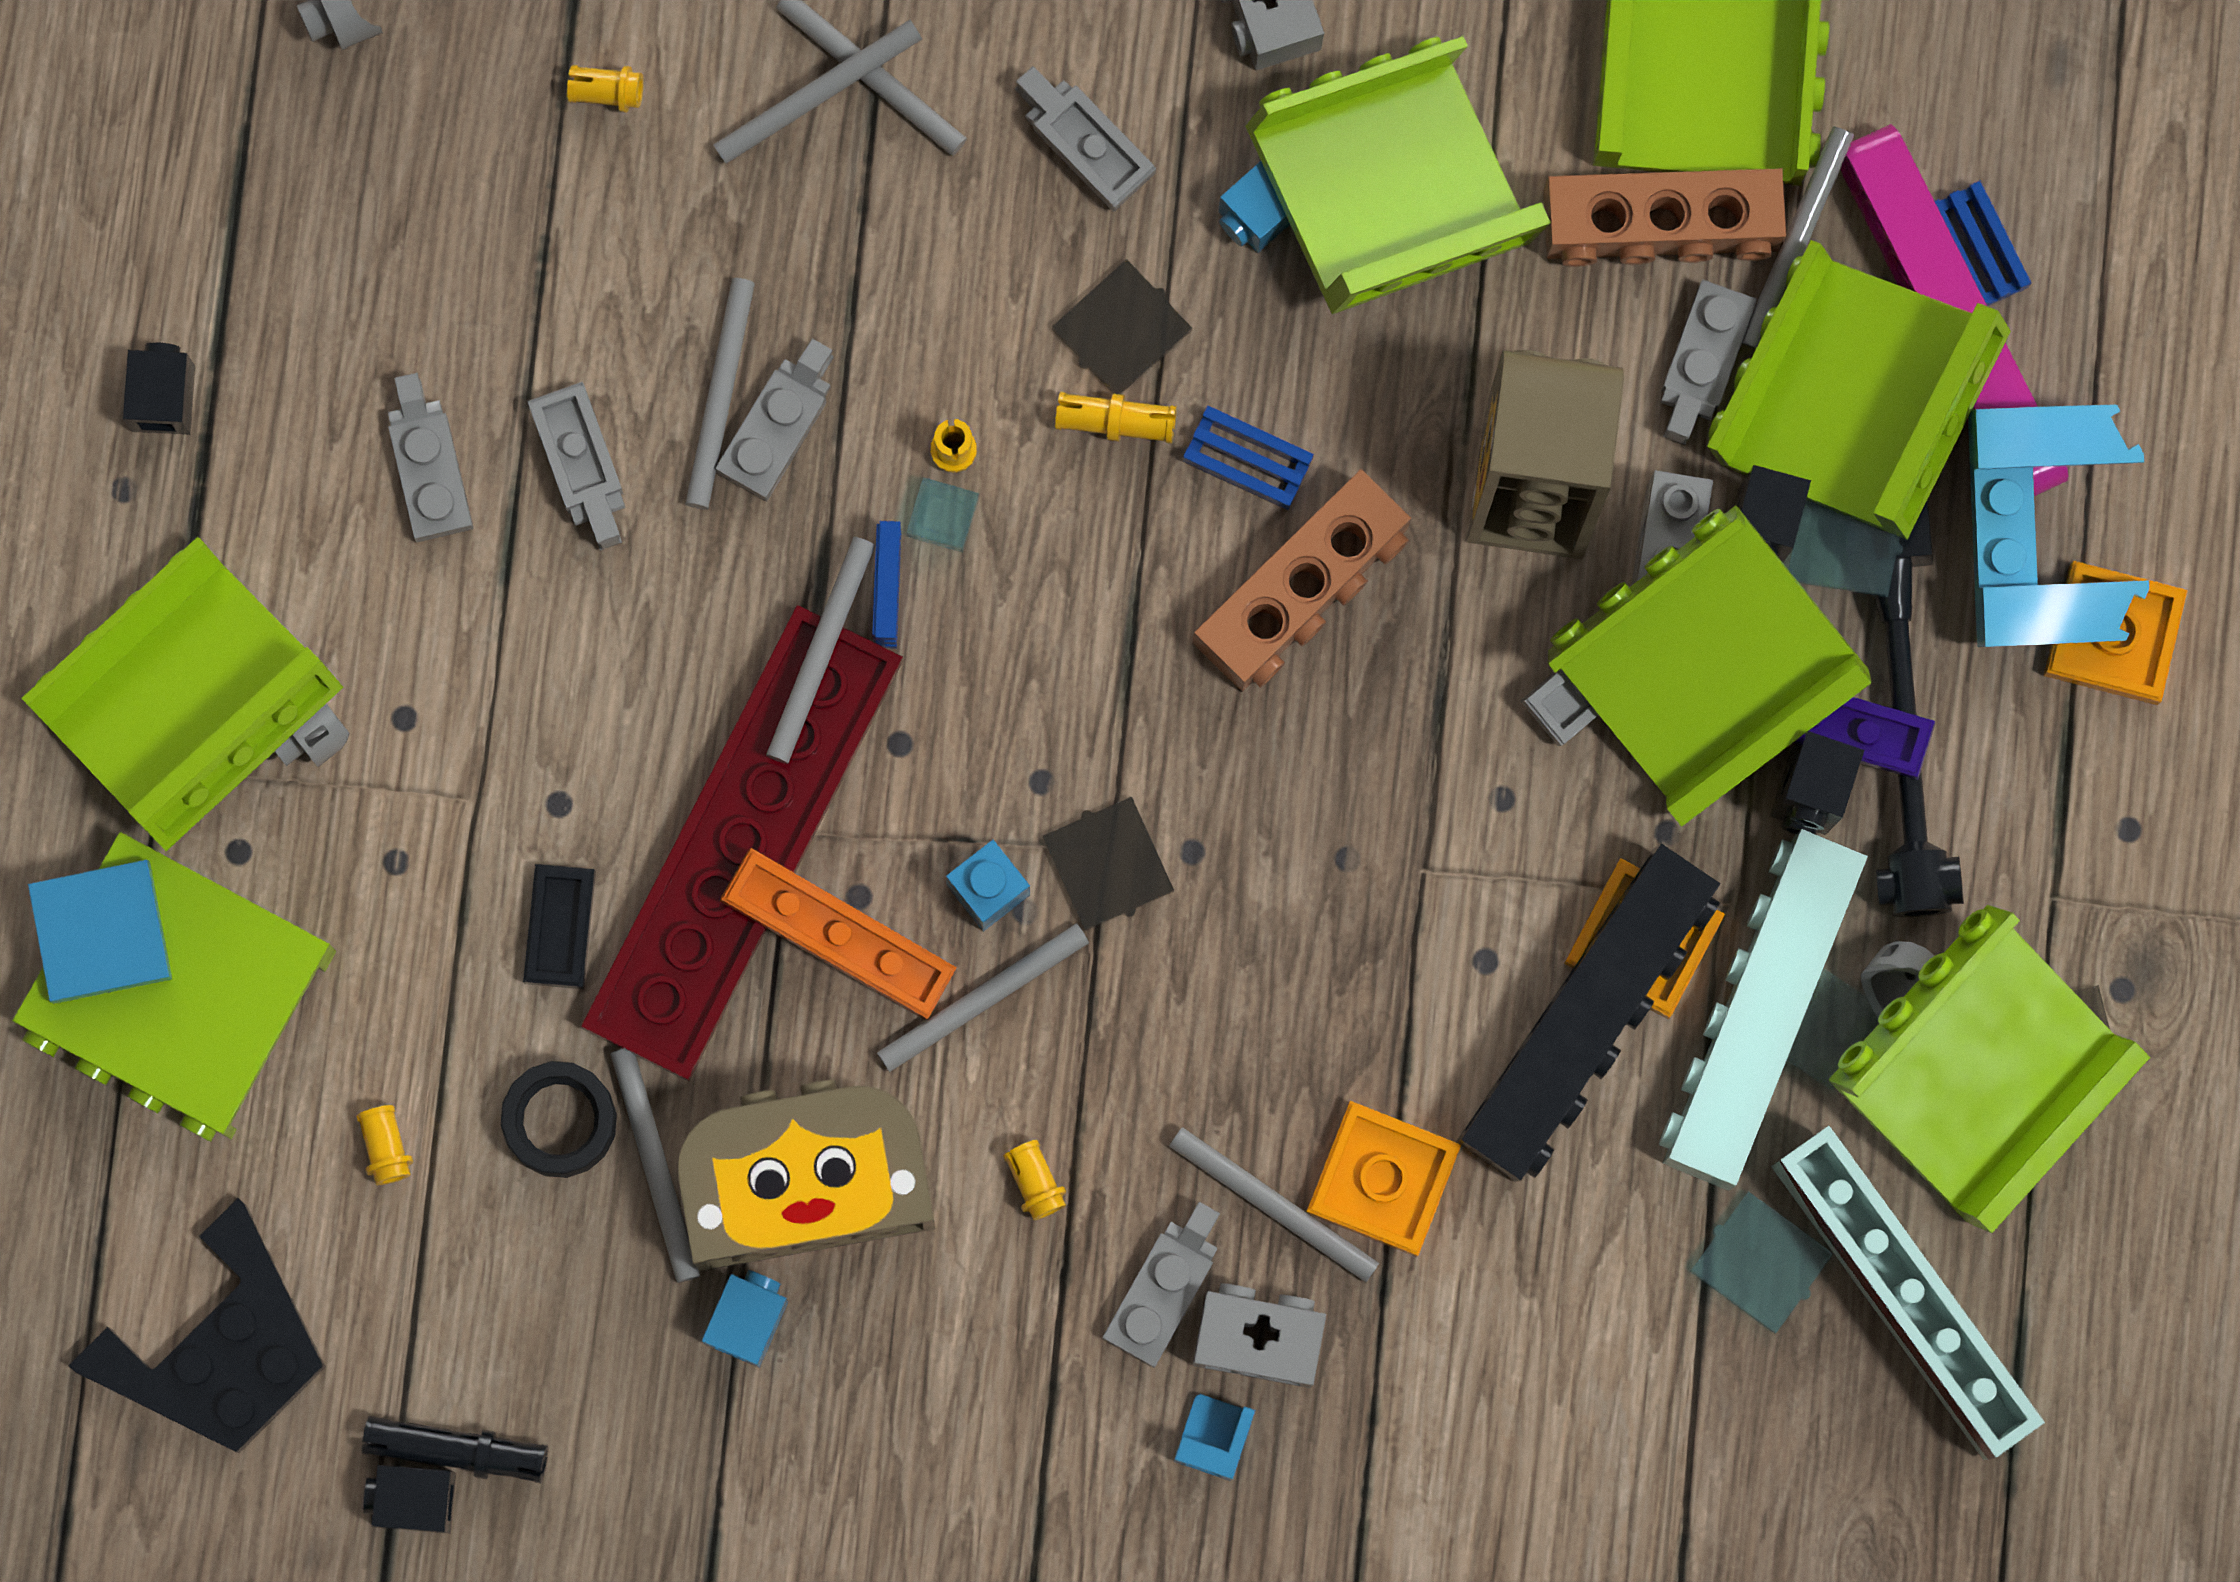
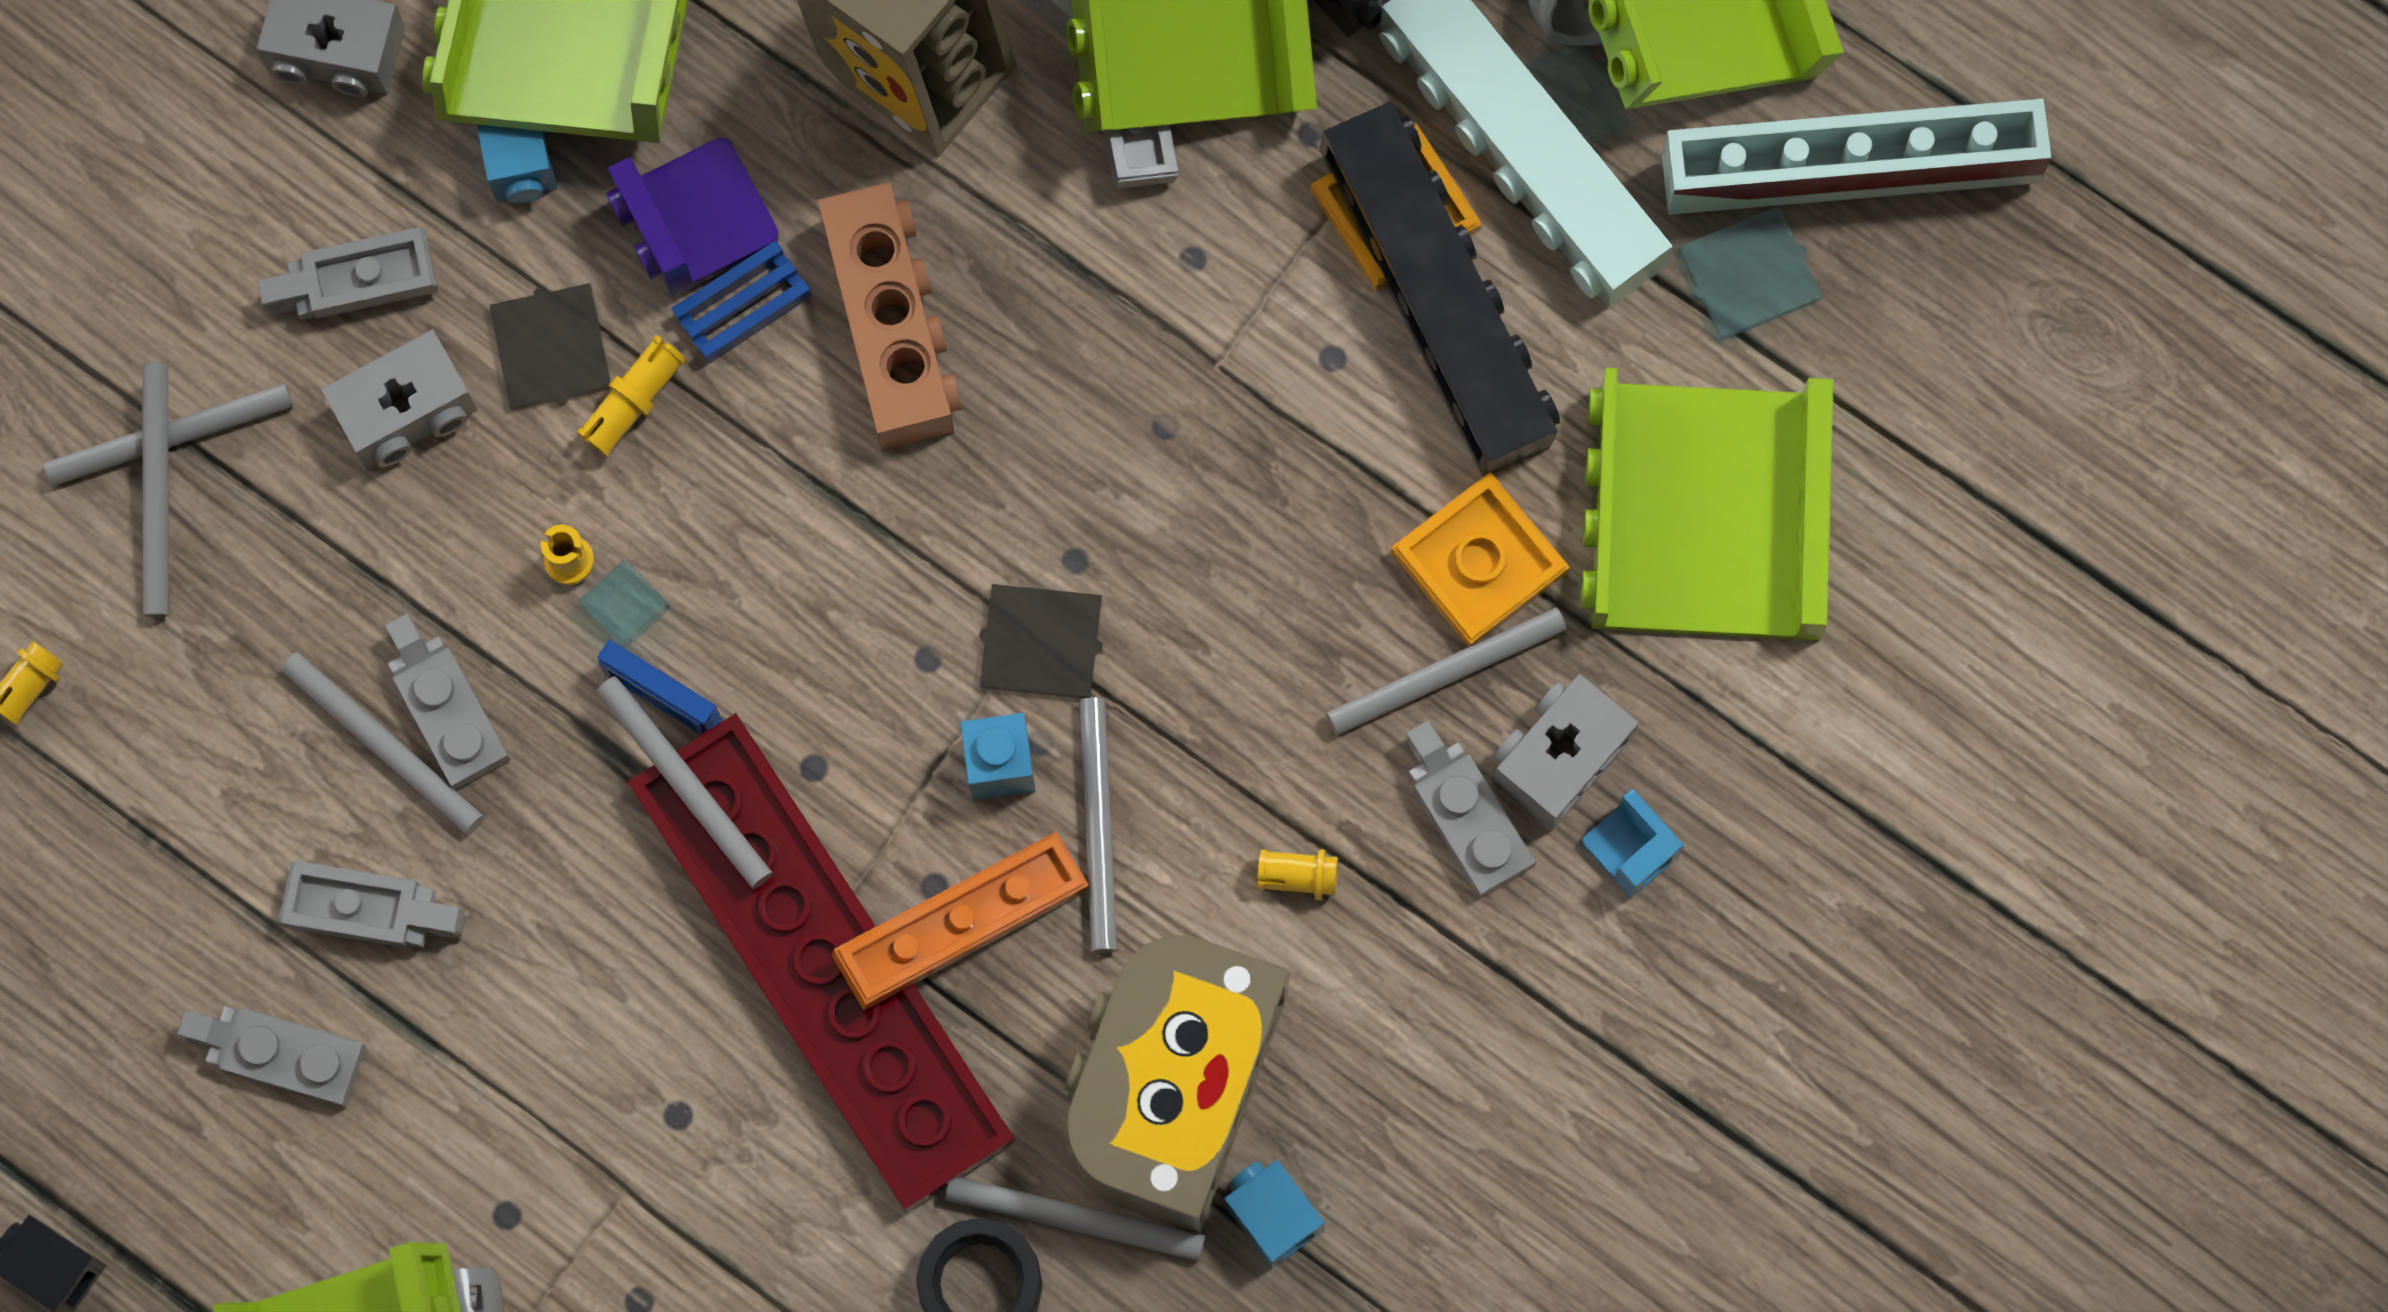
camera: 50 degrees left, 5 degrees down
black tile [523,864,596,989] -> none
none -> light grey brick [321,329,477,470]
none -> dark purple bracket [605,137,779,297]
none -> lime panel [1581,368,1834,641]

